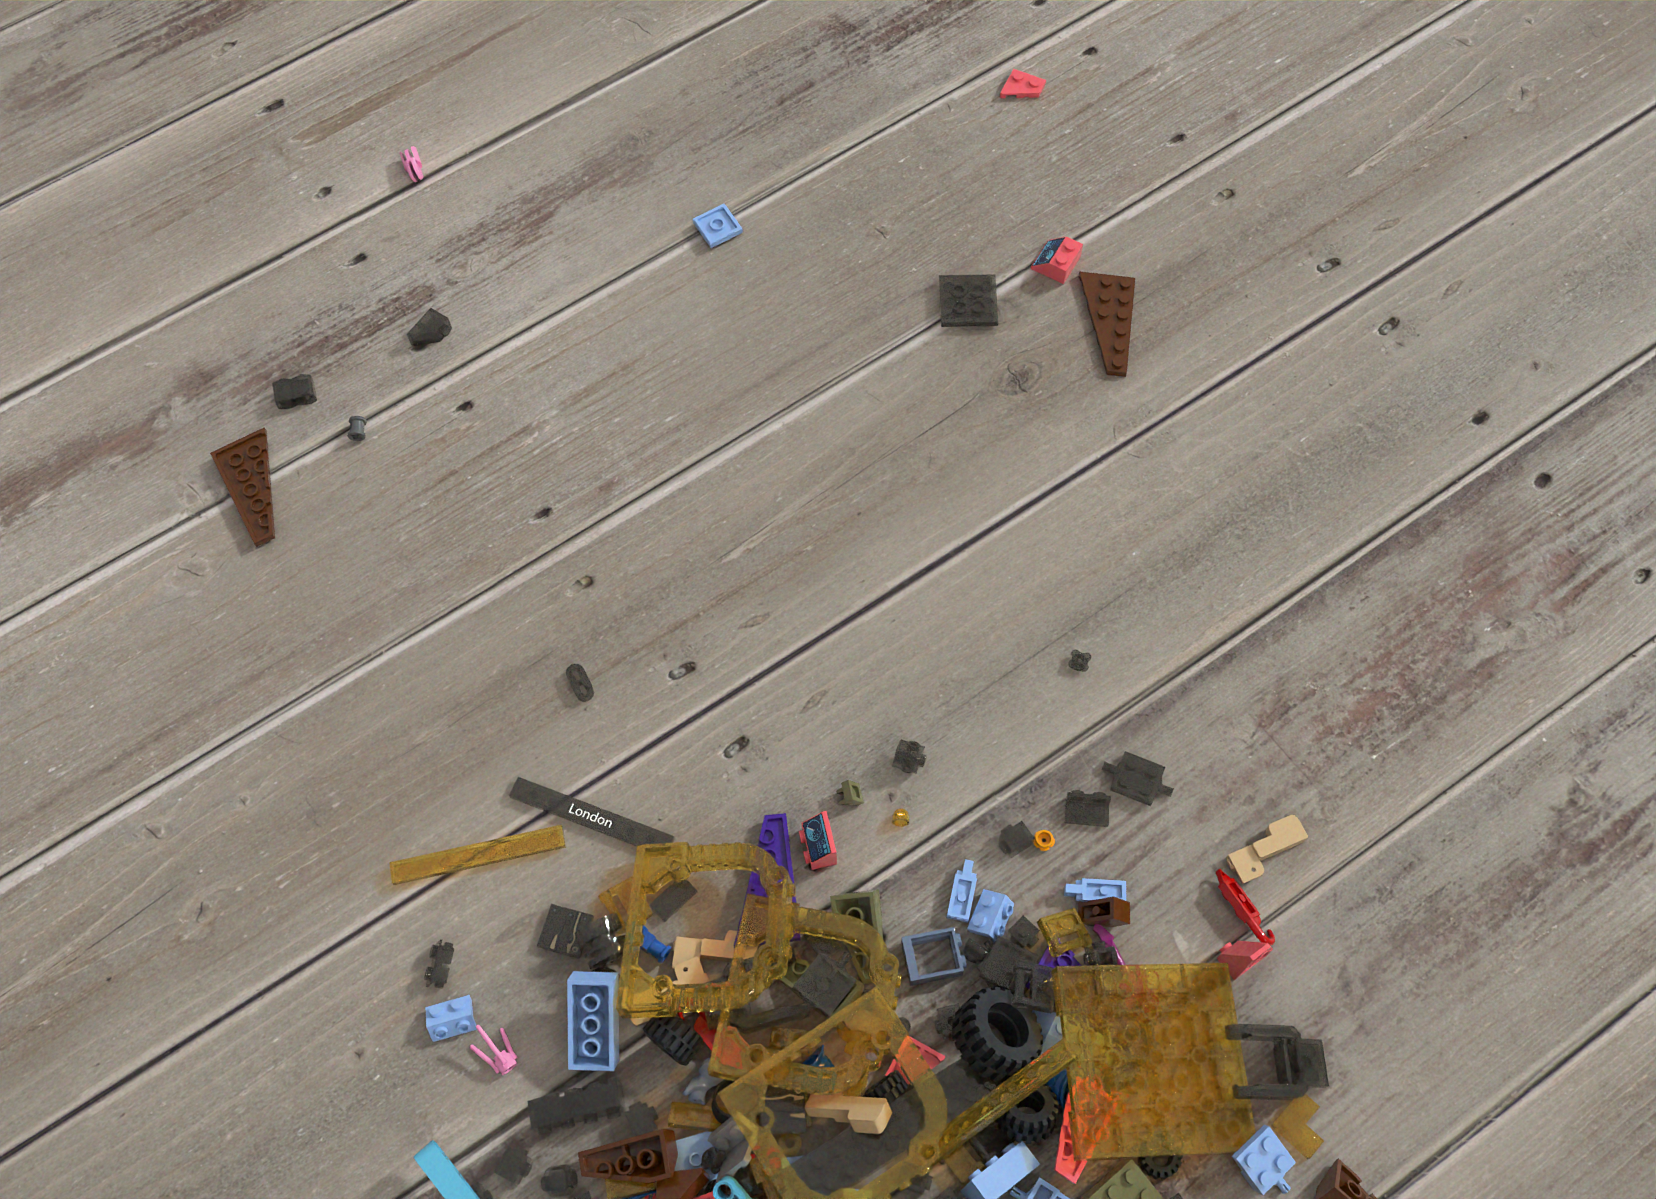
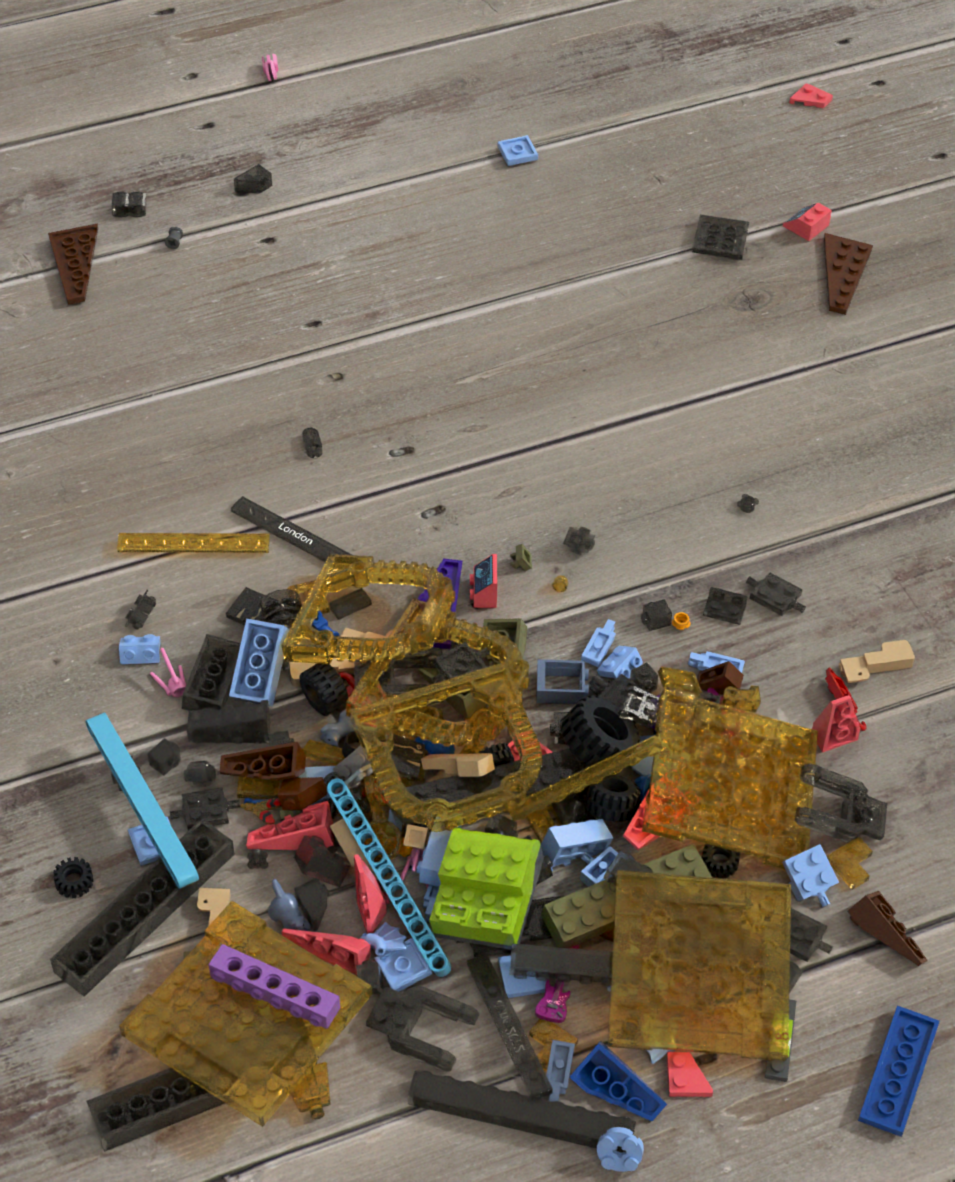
camera: 10 degrees right, 15 degrees down
none -> clear smoke brick [182,634,241,719]
none -> clear yellow leg [720,685,761,713]

